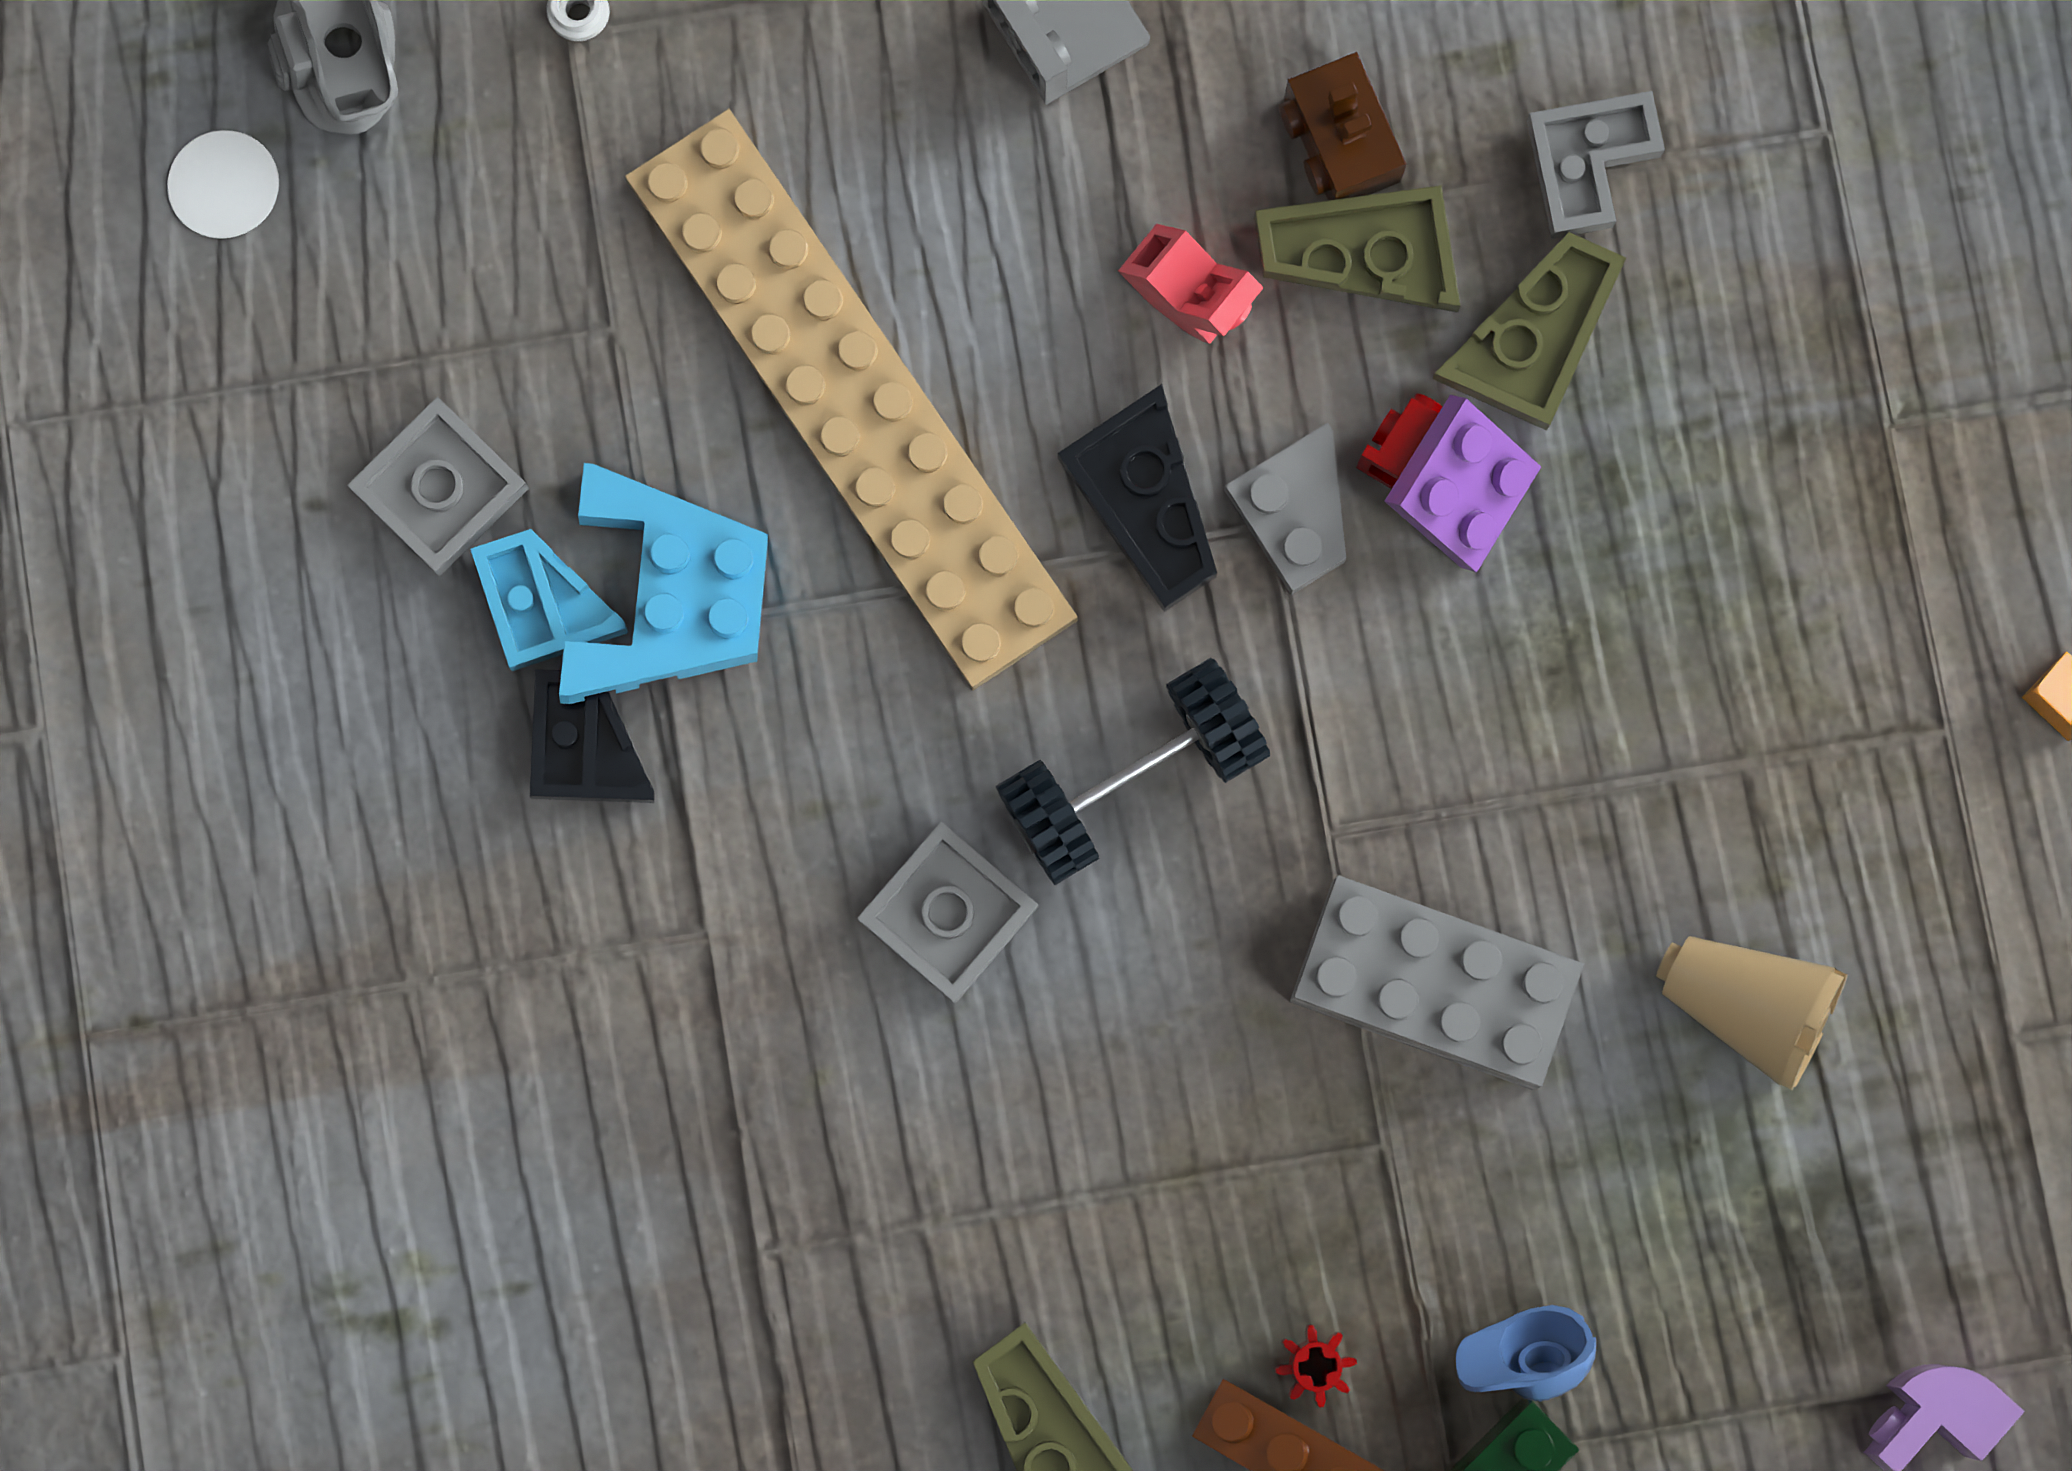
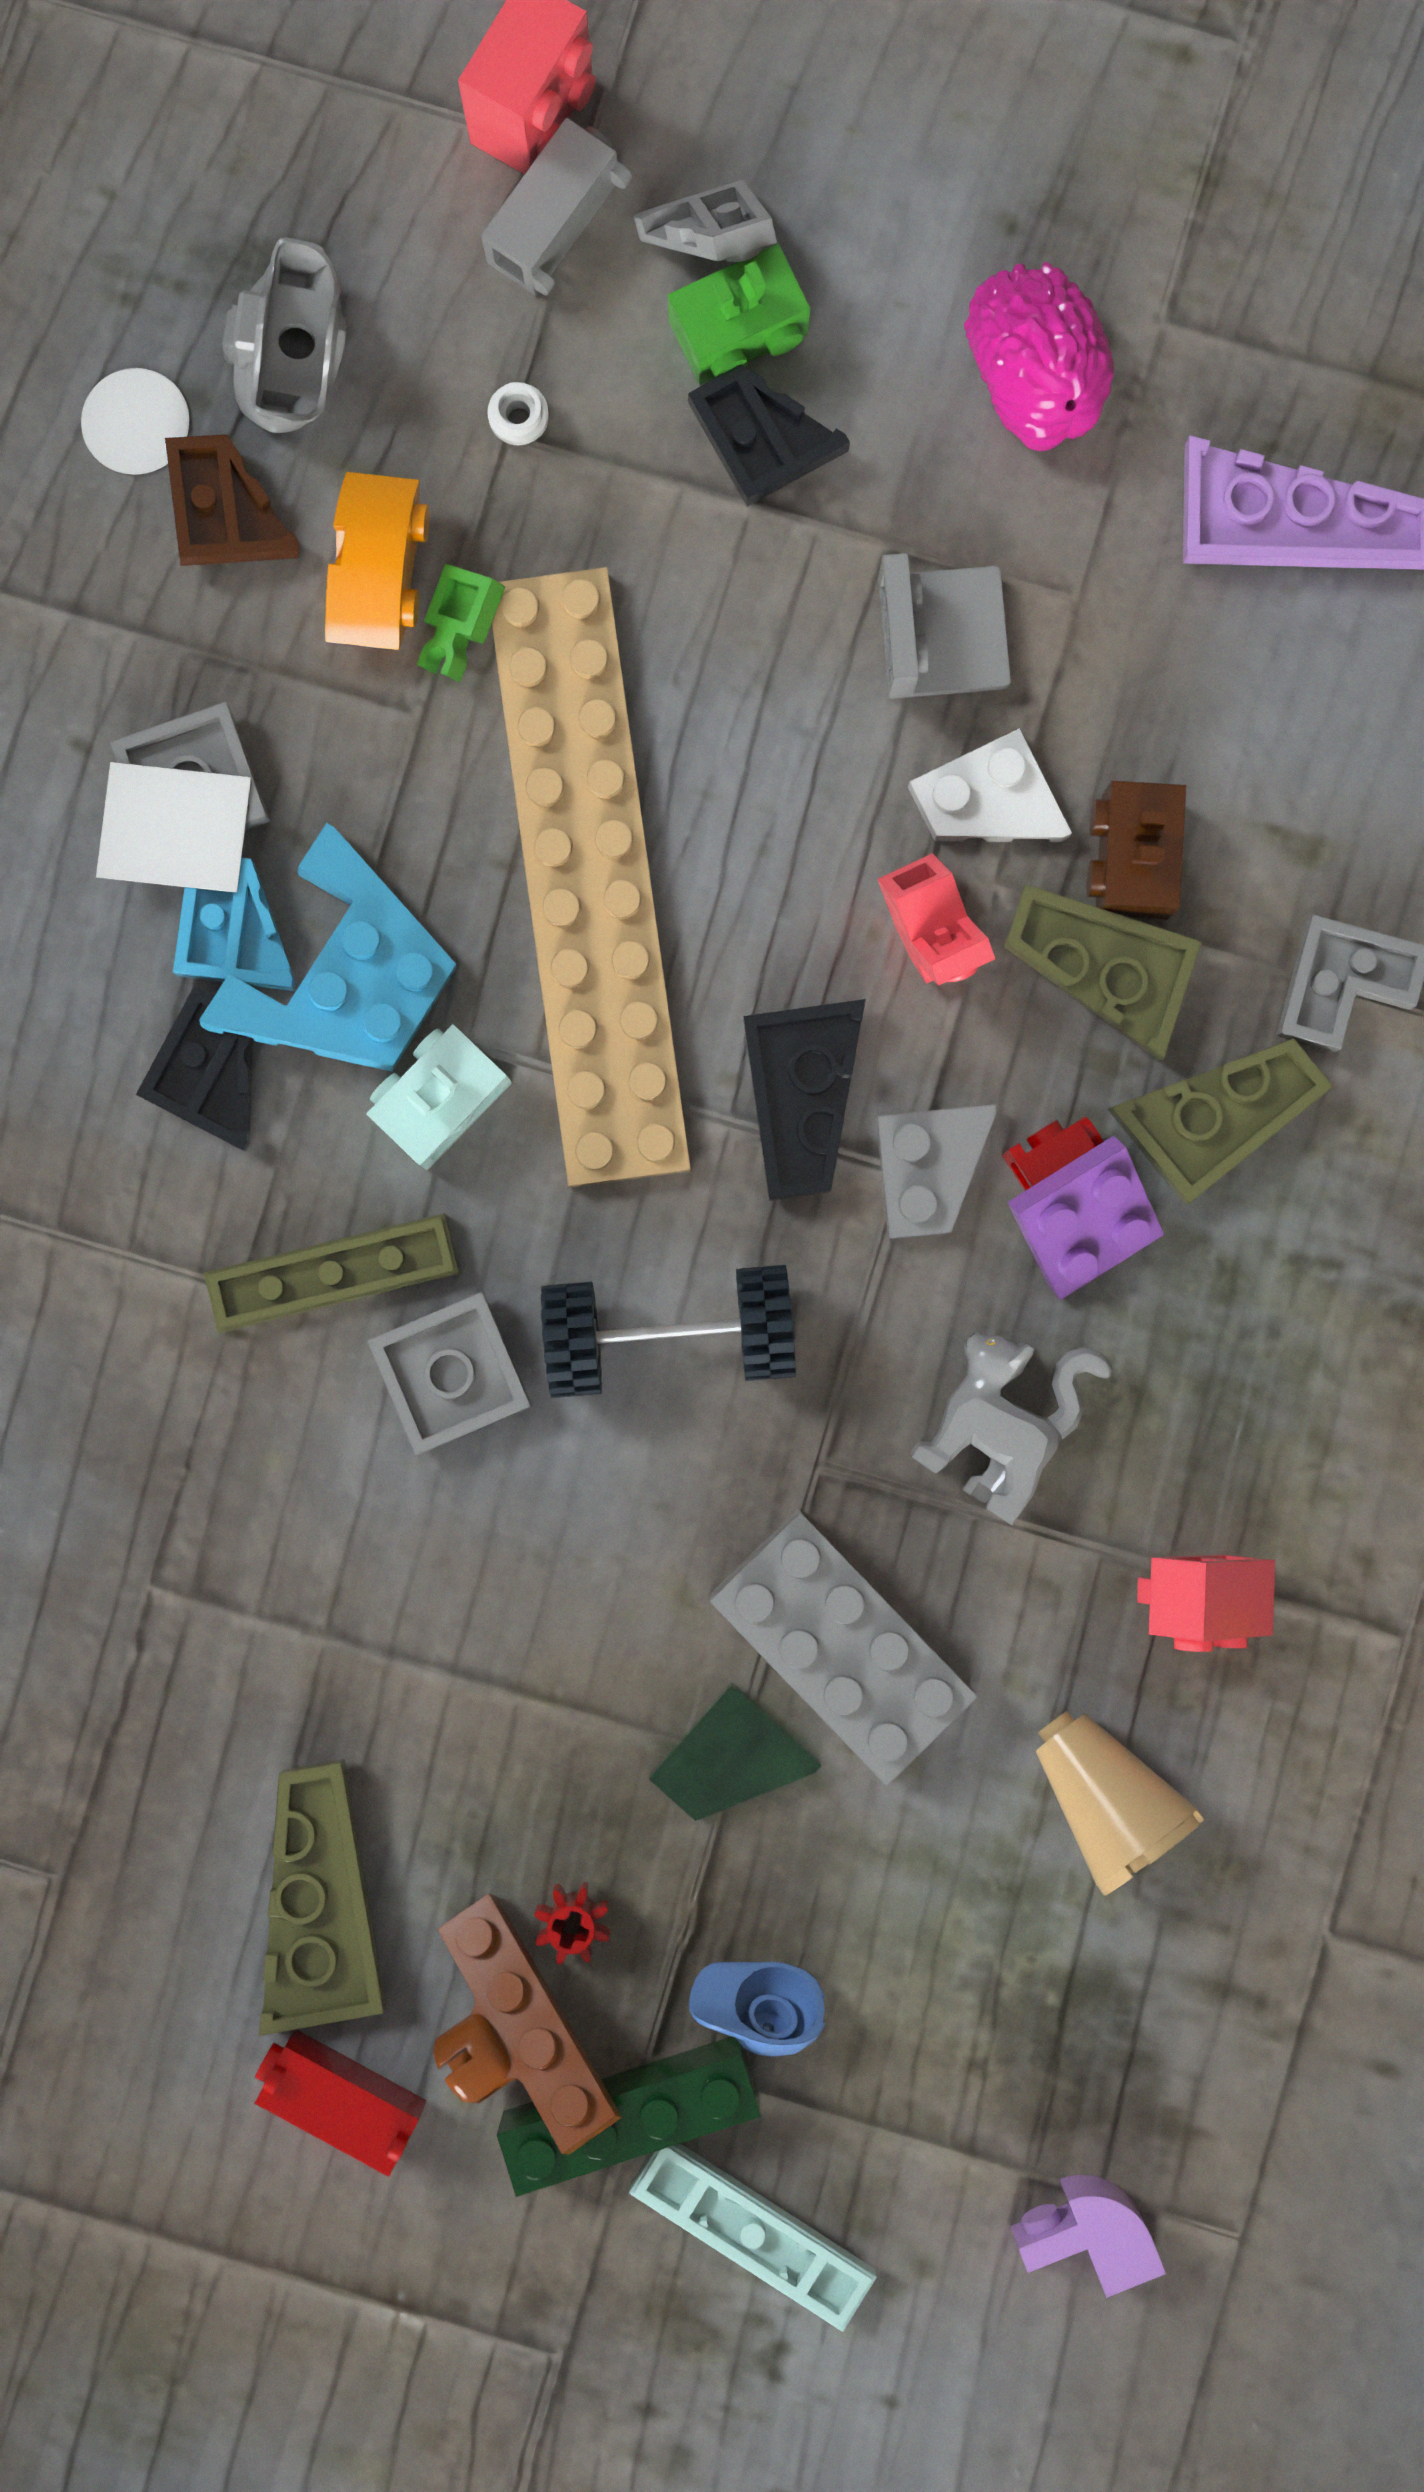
camera: 25 degrees right, 5 degrees up
none -> white sticker [96,762,251,893]
none -> reddish brown wing [165,434,299,566]
none -> olive tile [204,1213,460,1333]
none -> light orange brick [325,472,430,650]
none -> light aqua brick [366,1024,512,1170]
none -> bright green plate [416,564,506,682]
none -> clear green wing [649,1682,822,1821]
none -> white wing [908,728,1072,842]
none -> light grey animal [910,1332,1112,1525]
none -> coral brick [1137,1554,1275,1652]

